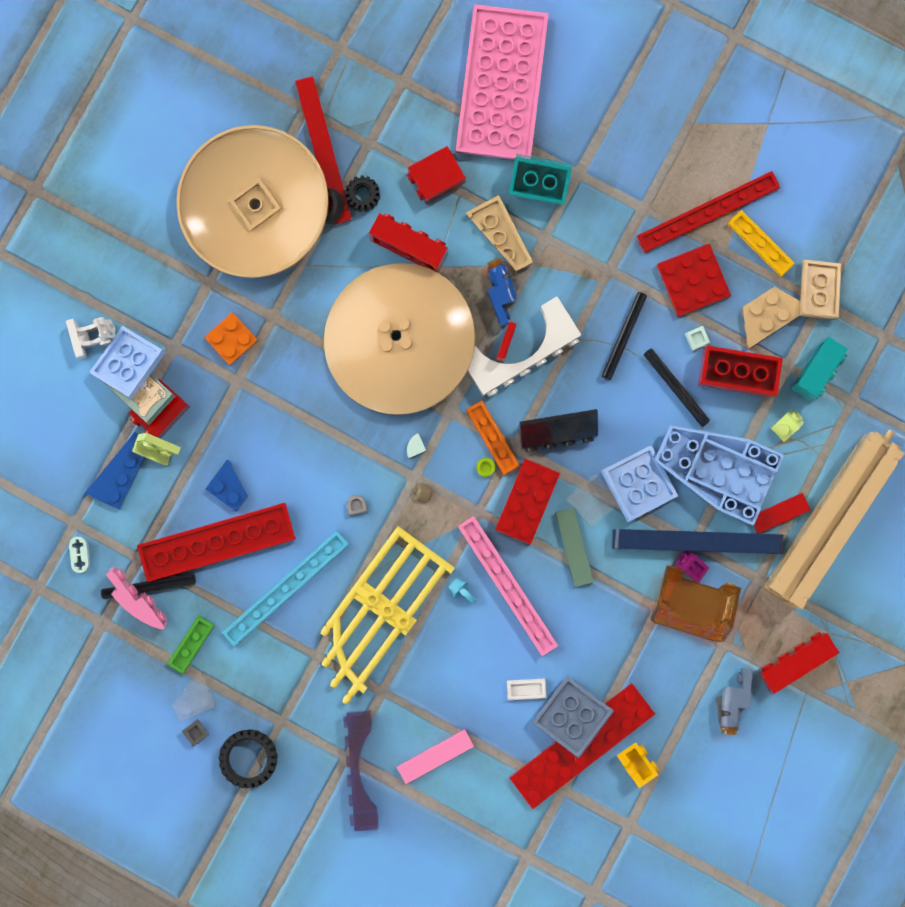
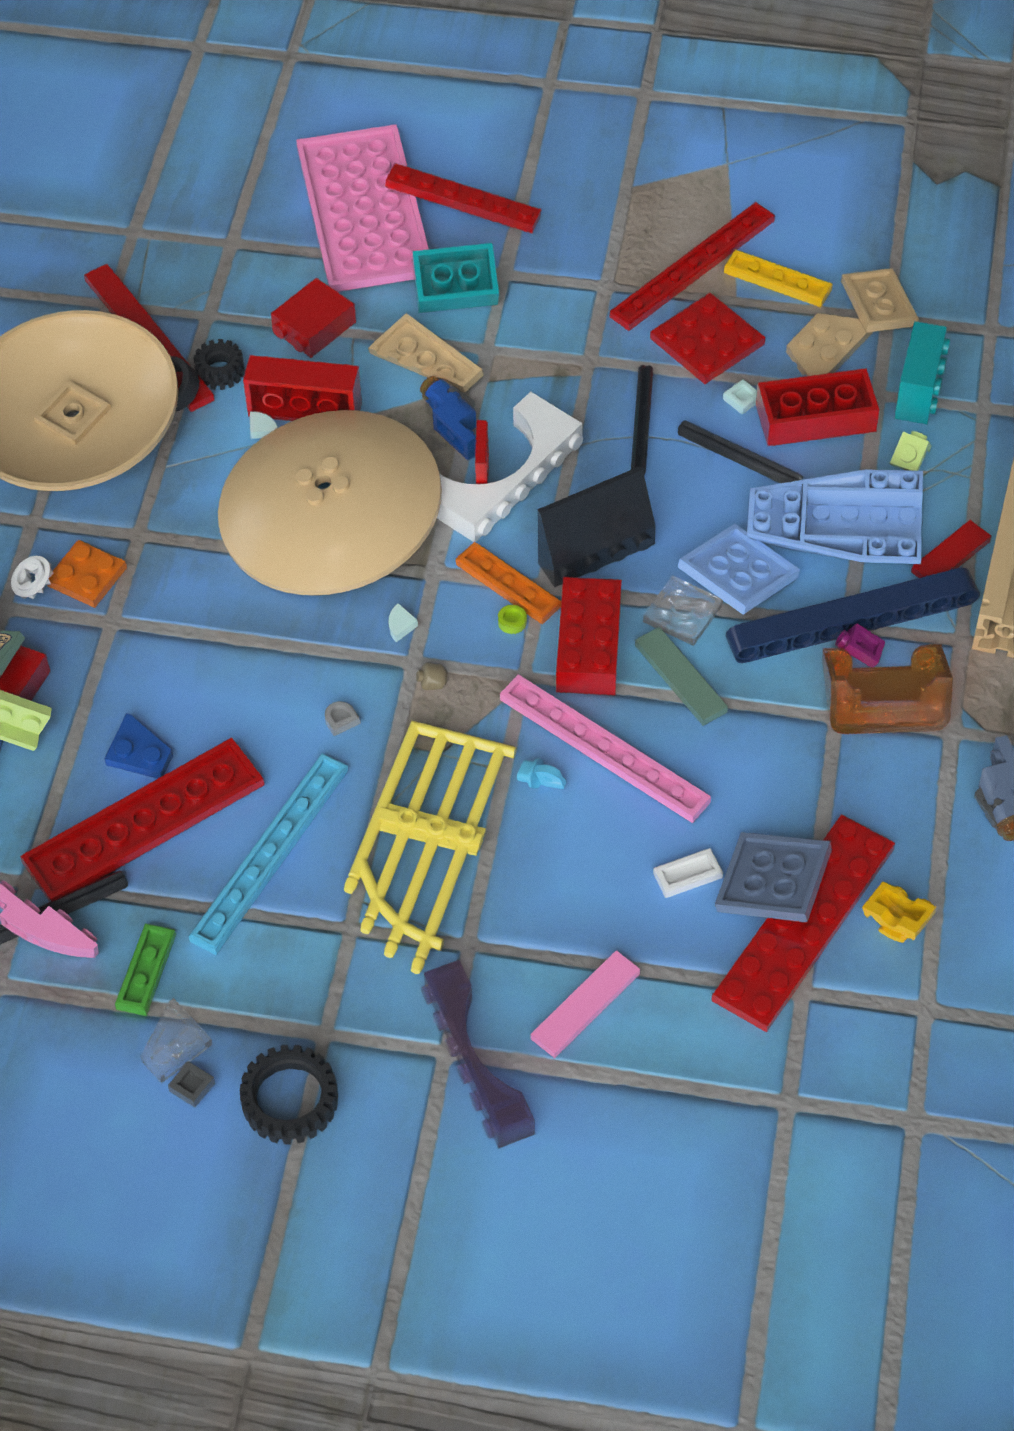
camera: 20 degrees left, 30 degrees down
none -> white gear [11,556,54,599]
none -> light aqua tile [250,412,277,439]
none -> red plate [385,163,542,233]

